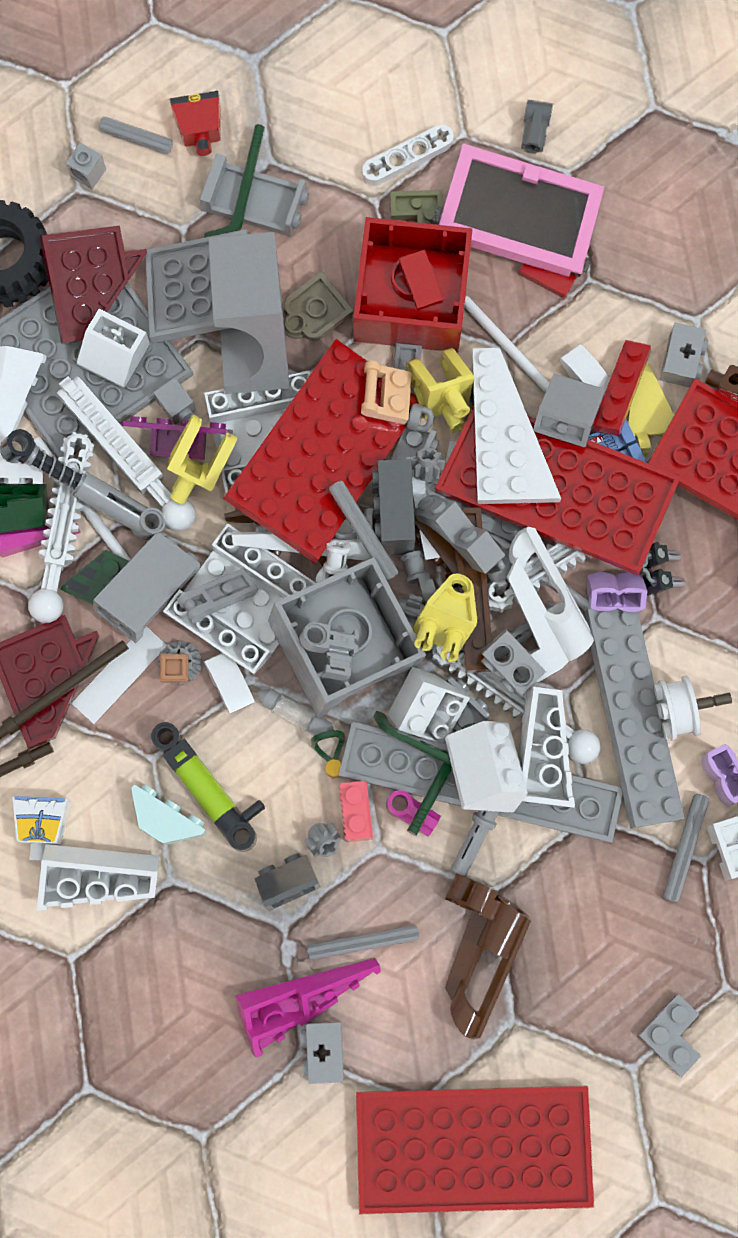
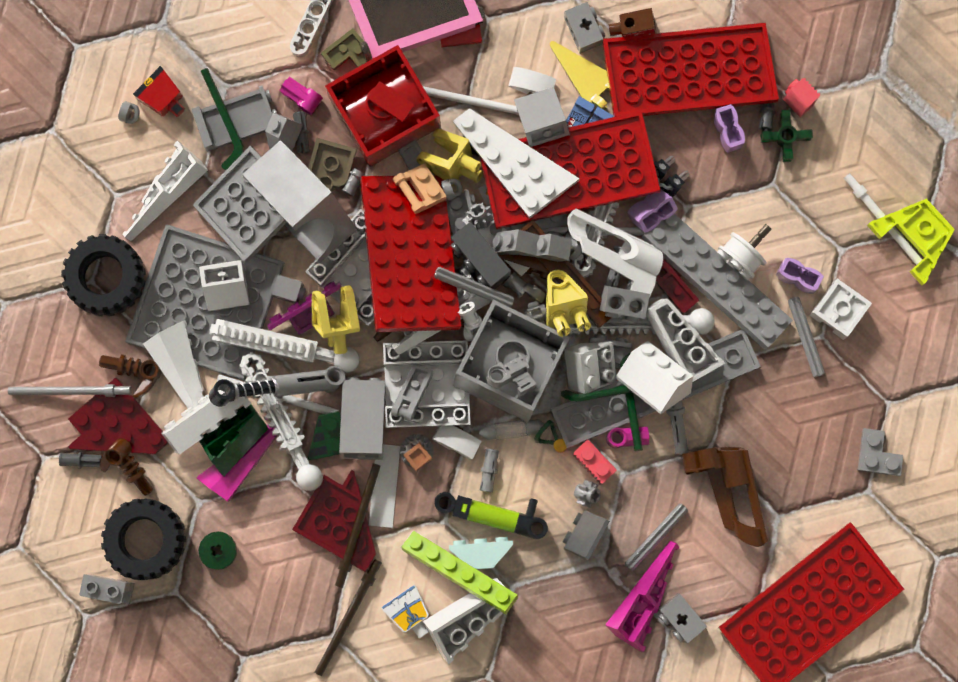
camera: 35 degrees left, 5 degrees up
dark red wing [40,225,147,344] -> none
light grey brick [66,143,106,189] -> none
light grey axle [99,116,173,154] -> none
red plate [593,340,651,436] -> none
none -> light grey tile [118,101,140,124]
none -> white wedge [123,141,208,241]
none -> light grey slope [265,112,303,151]
none -> dark pink piece [279,76,323,115]
none -> dark grey axle [293,111,310,153]
none -> light grey pin [342,168,365,196]
none -> lime plate [401,531,518,615]
none -> light grey pin [479,449,499,493]
none -> dark red plate [656,258,699,314]

